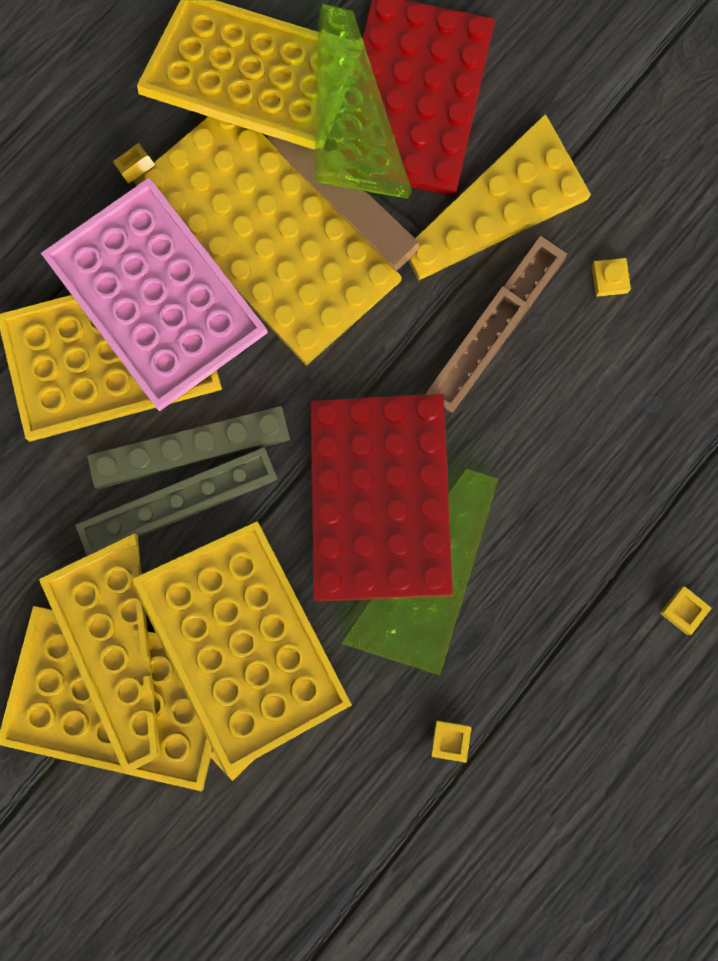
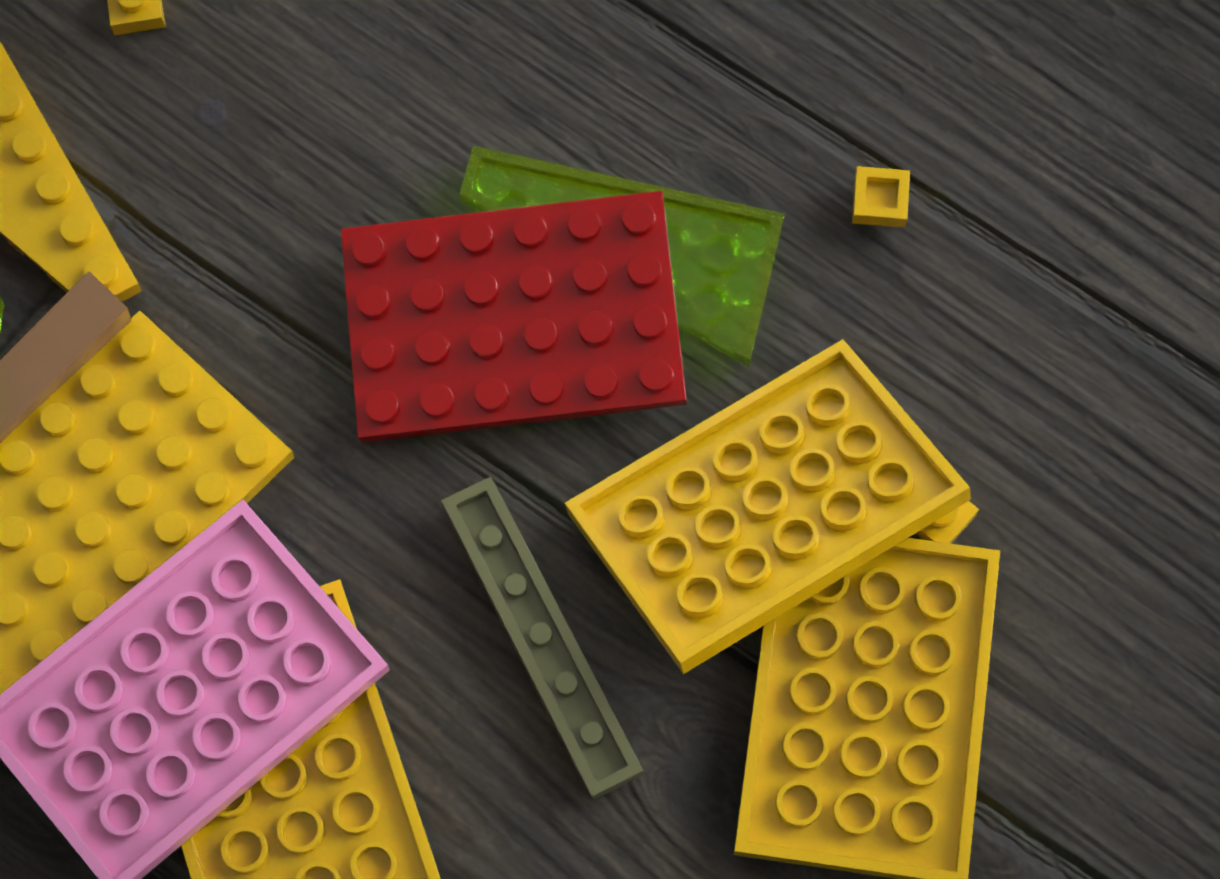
camera: 95 degrees left, 10 degrees down
yellow wing [39,533,160,774] -> none
olive plate [87,406,290,489] -> none
medium nougat slope [425,236,567,413] -> none

